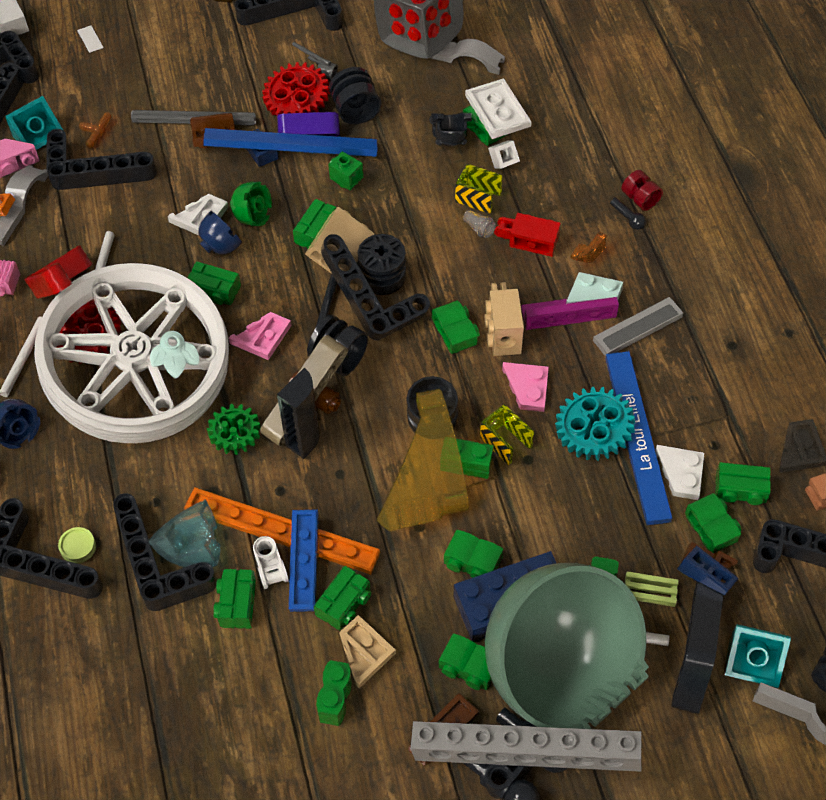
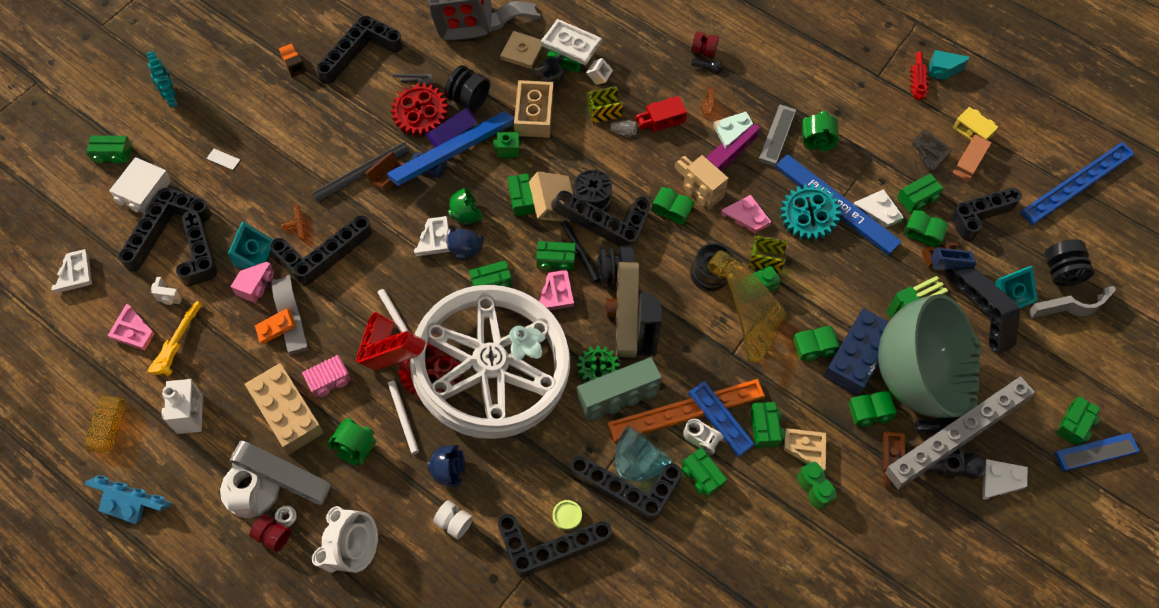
camera: 40 degrees left, 5 degrees up
none -> tan plate [500,31,543,69]
none -> tan brick [514,80,553,138]
none -> green brick [536,241,575,272]
none -> sand green brick [577,357,662,422]
none -> green brick [802,111,839,152]

